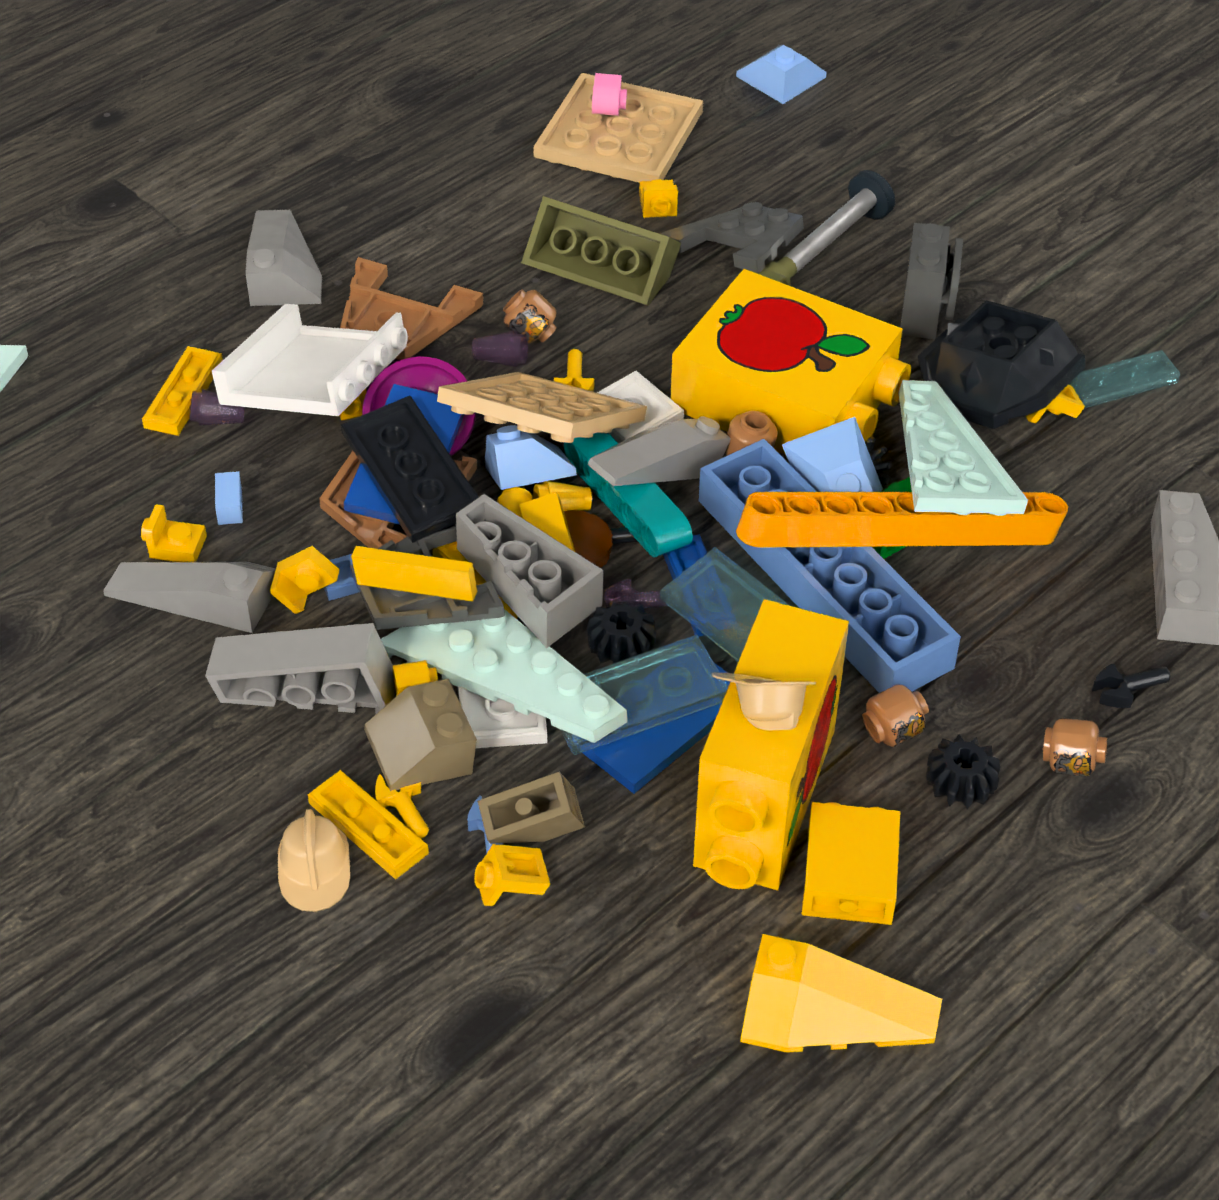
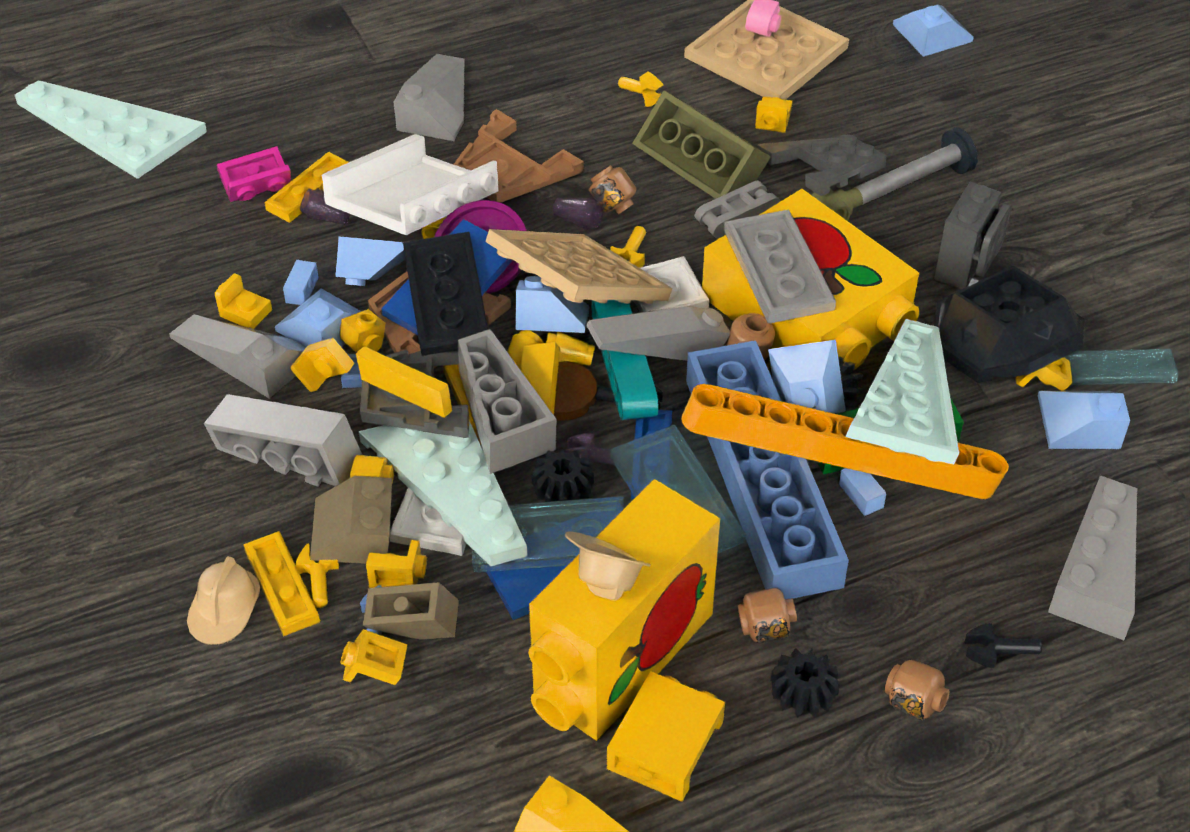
camera: 20 degrees right, 0 degrees up
none -> dark pink bracket [217,146,291,202]
none -> light blue slope [275,288,361,347]
none -> light blue slope [336,237,405,286]
none -> yellow plate [340,309,386,353]
none -> yellow bracket [366,540,427,588]
none -> yellow bar [618,72,664,107]
none -> light grey plate [694,180,780,238]
none -> light grey tile [724,209,836,324]
none -> light blue piece [839,468,886,516]
none -> light blue slope [1038,391,1130,449]

